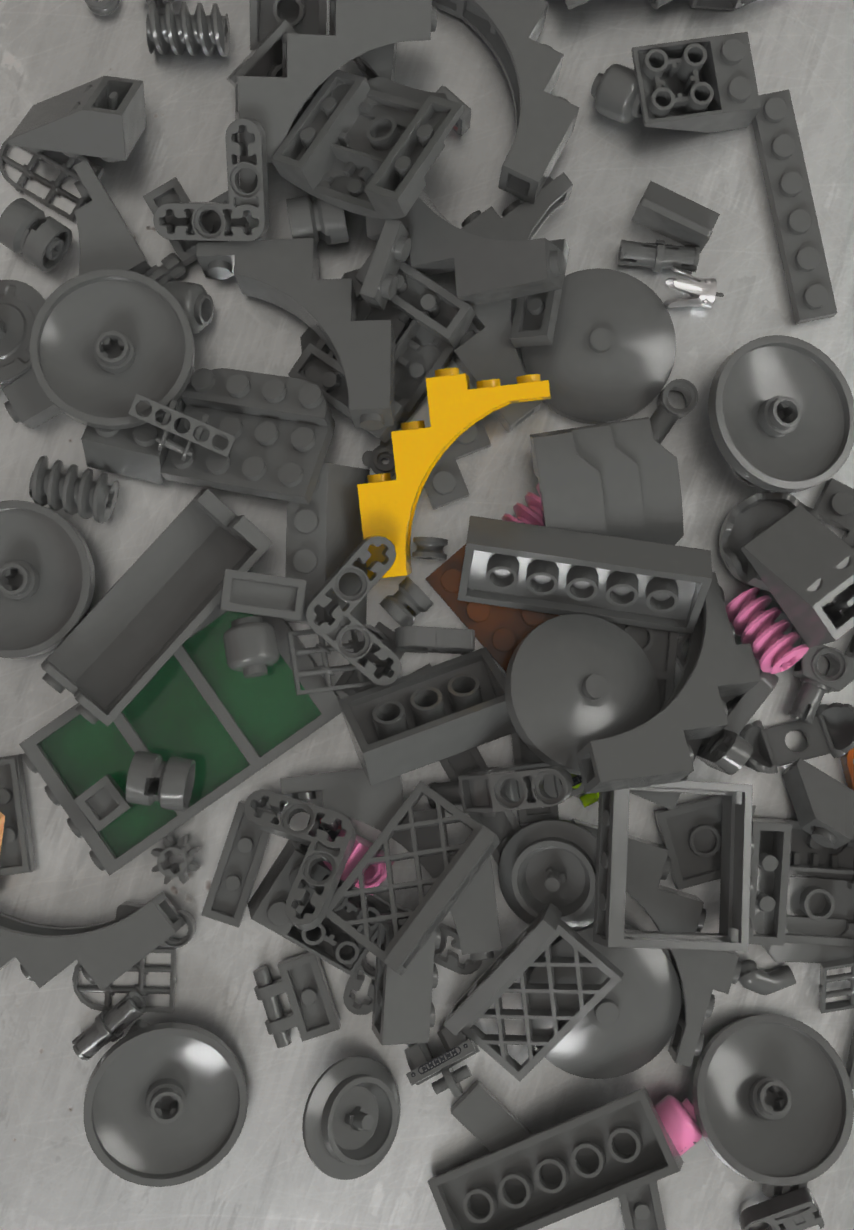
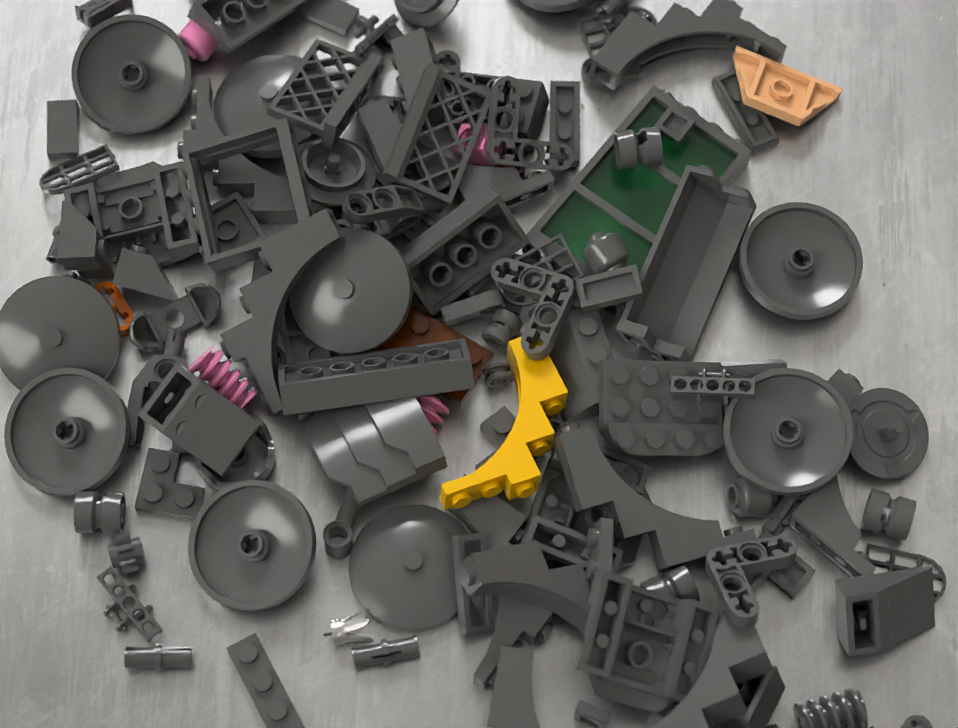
camera: 160 degrees right, 20 degrees down
dark grey piece [29,456,119,523] -> none
dark grey gear [151,835,201,884] -> none
dark grey plate [253,952,341,1048] -> none
dark grey panel [632,181,720,253] -> none
dark grey beam [696,669,779,775] -> none
dark grey arm [738,960,796,995] -> none

